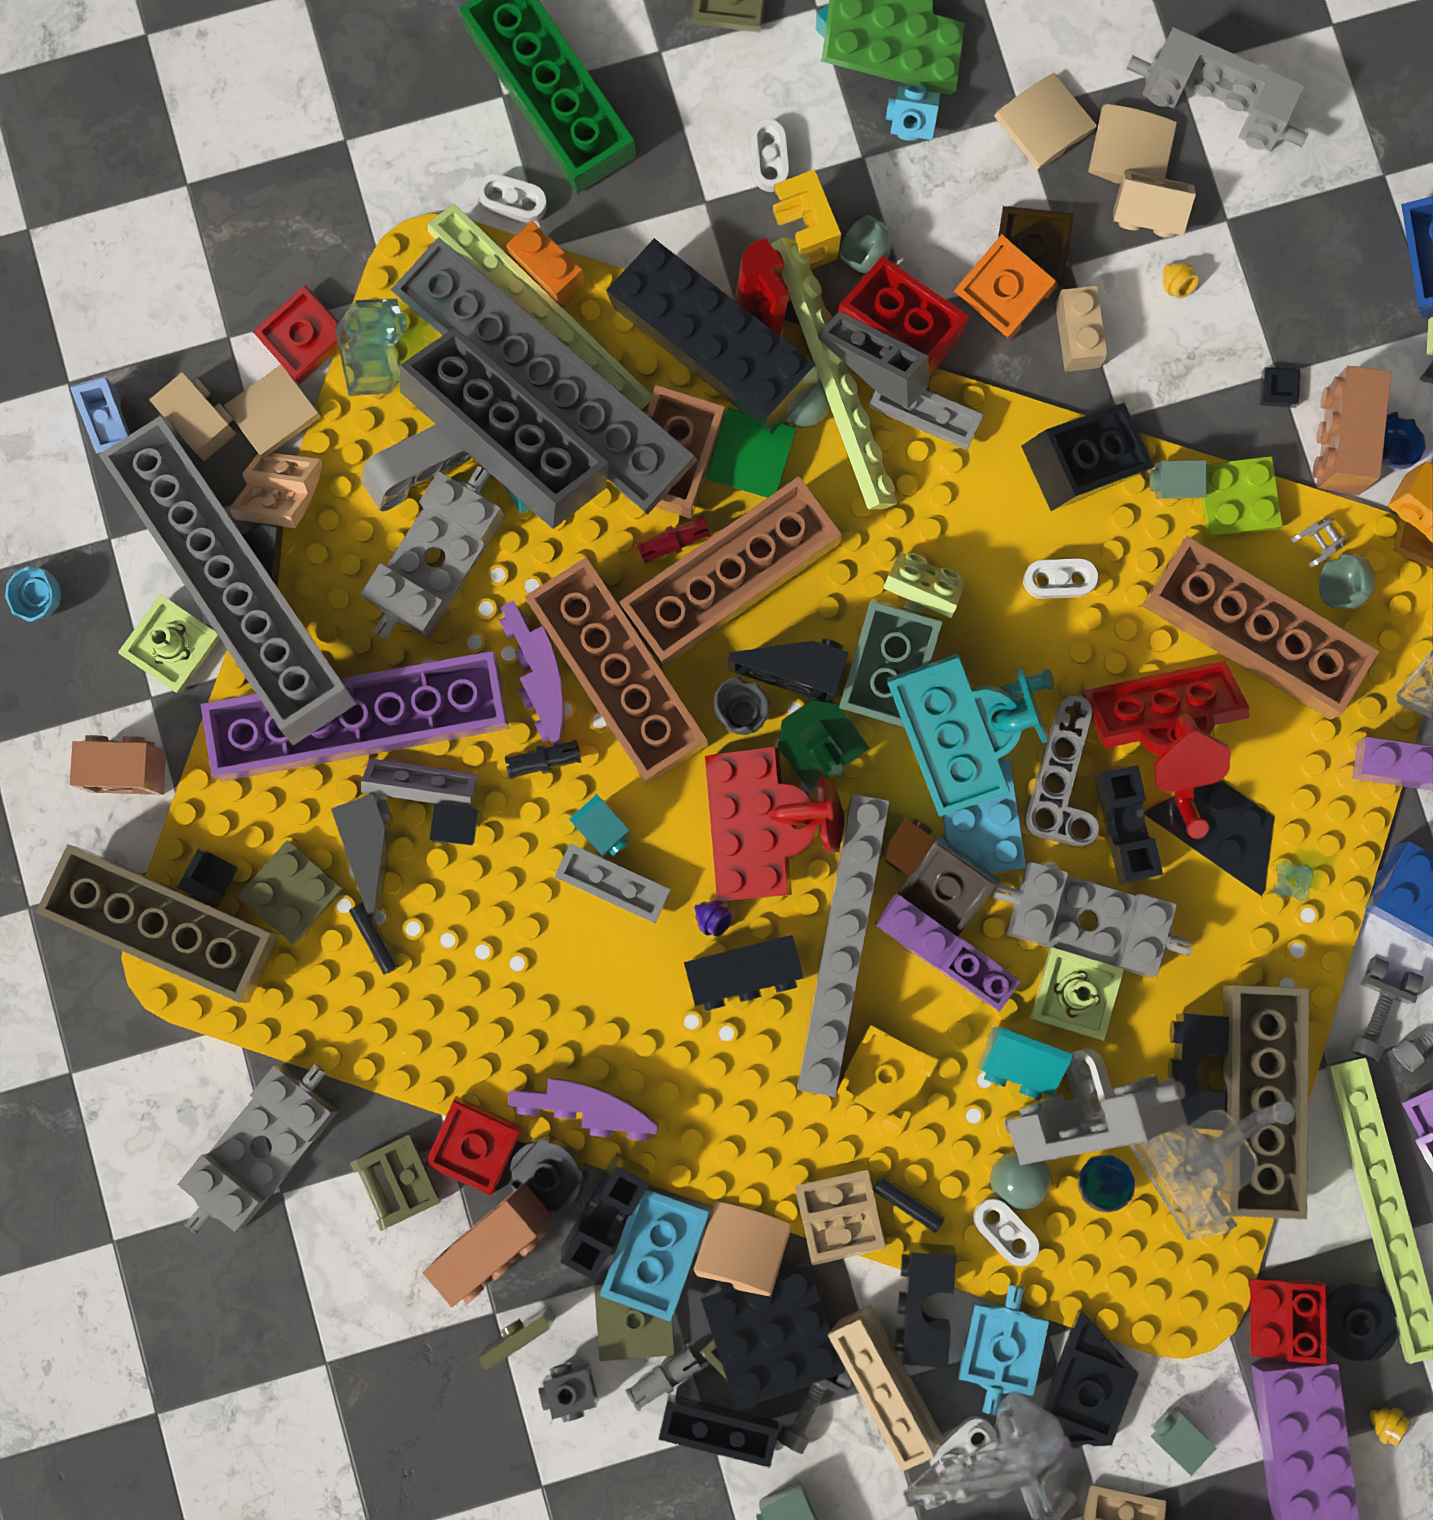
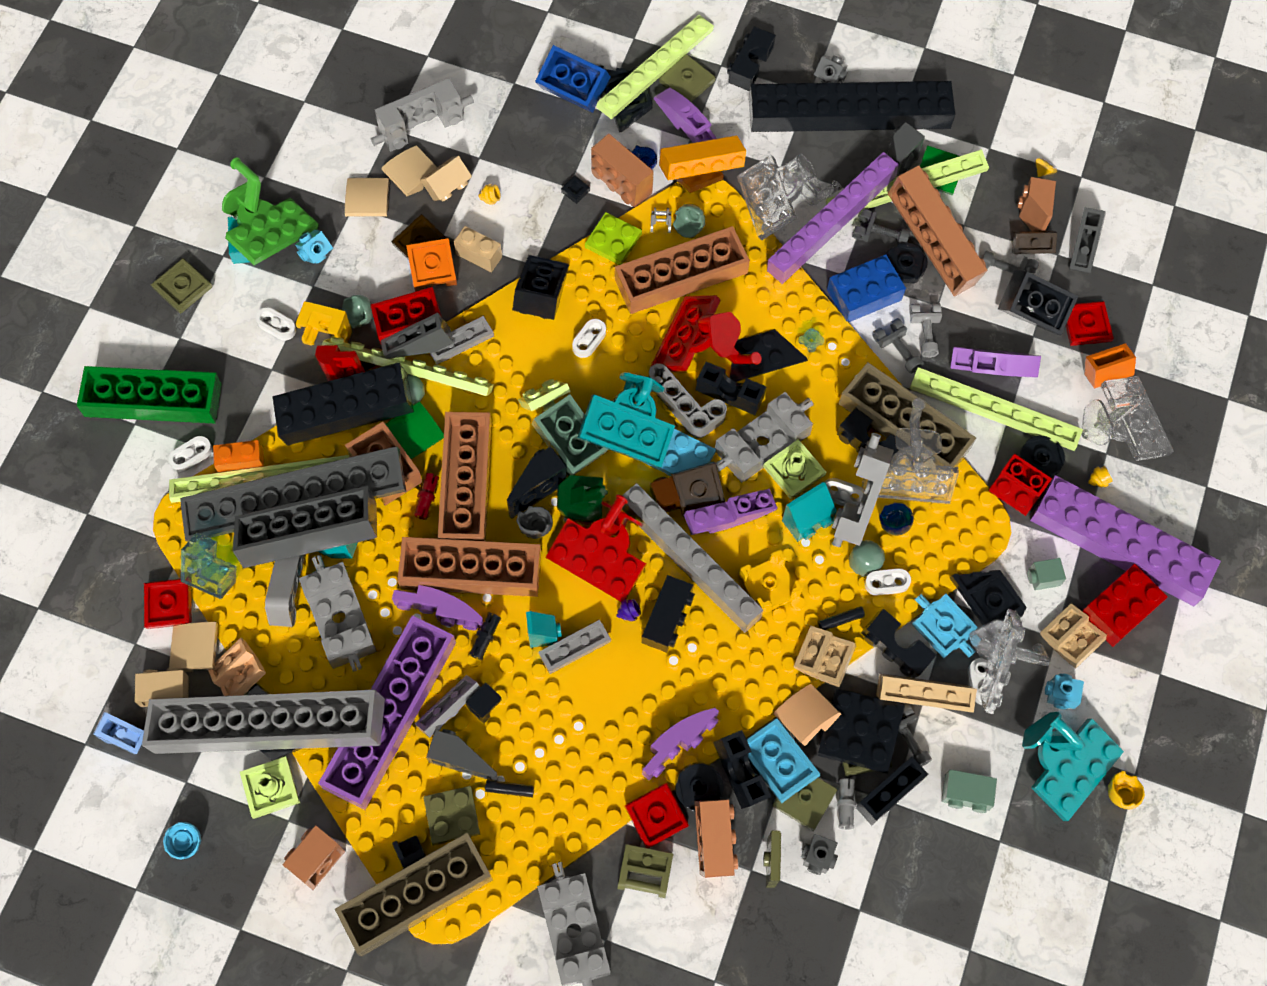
camera: 60 degrees left, 15 degrees down
sand green brick [1149,460,1206,499] -> none

